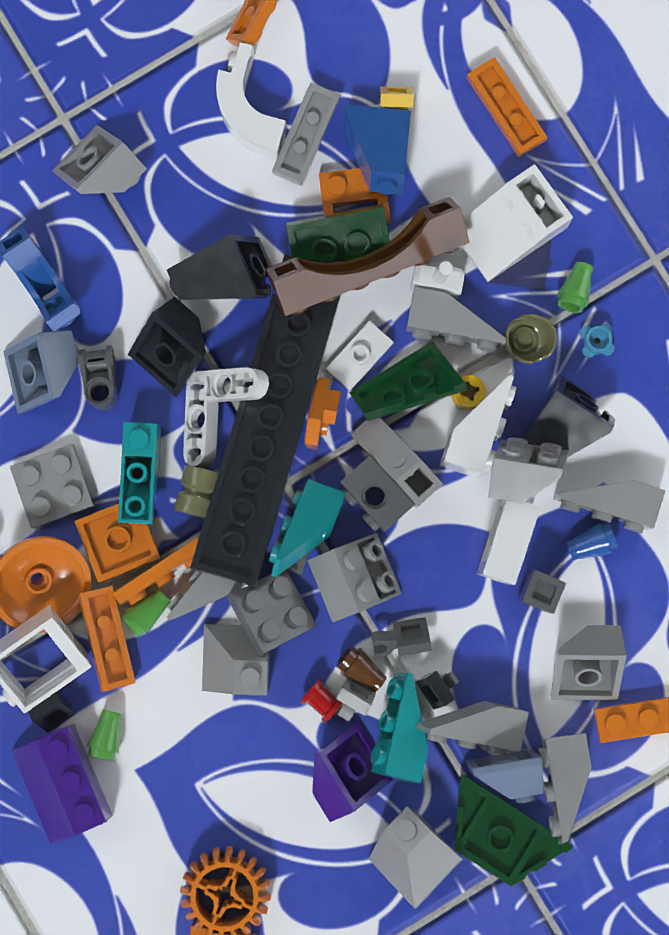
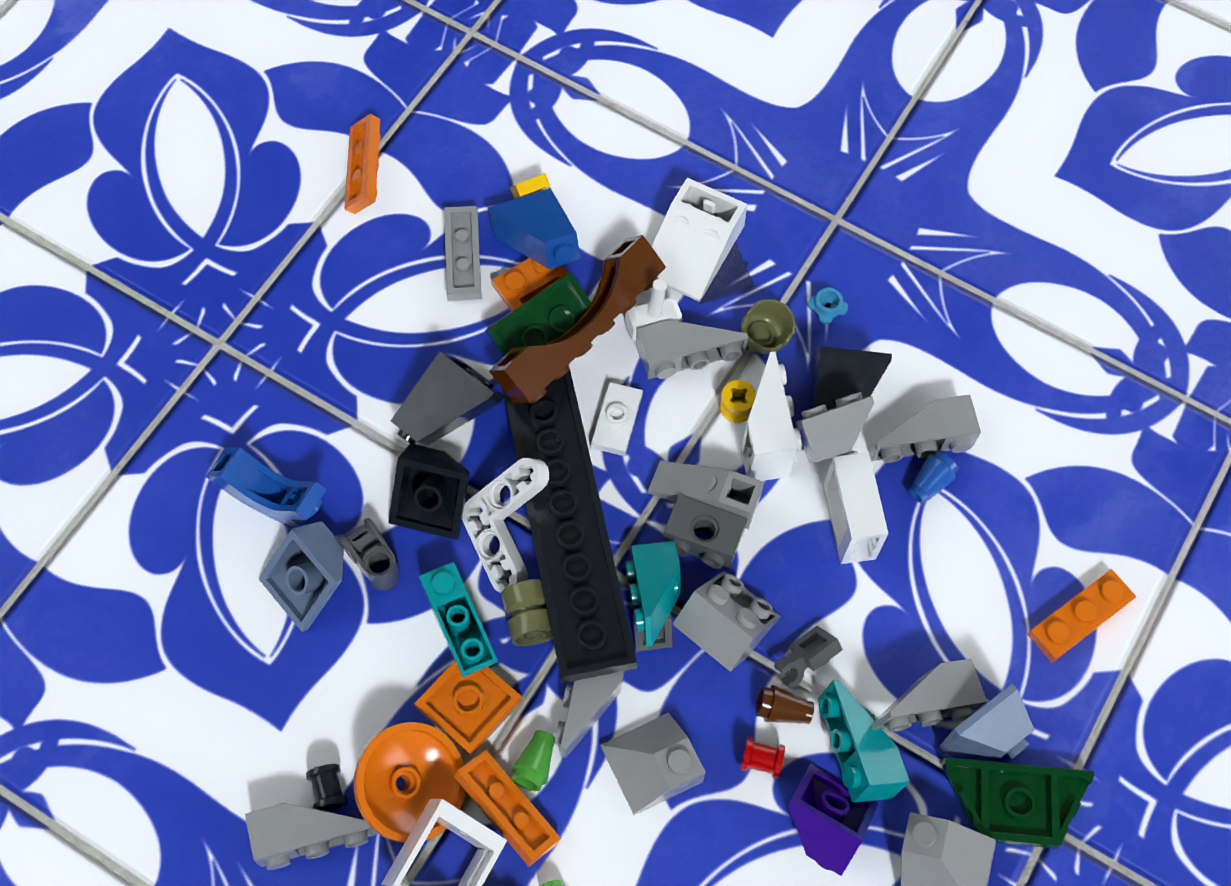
camera: 30 degrees left, 20 degrees down
light grey plate [9,444,95,529] -> none
light grey slope [52,125,146,194] -> none
orange plate [112,538,199,606] -> none
white arch [216,42,287,160] -> none
dark grey plate [227,570,317,657] -> none
orange plate [304,377,341,450] -> none
light grey tile [336,678,376,721] -> none
dark green wing [349,341,468,421] -> none
black tile [415,670,460,710] -> none
orange plate [466,57,548,158] -> none
dark grey brick [517,570,566,614] -> none
light grey slope [538,733,592,844] -> none
light grey slope [551,625,627,700] -> none
bright green cone [557,262,594,313] -> none

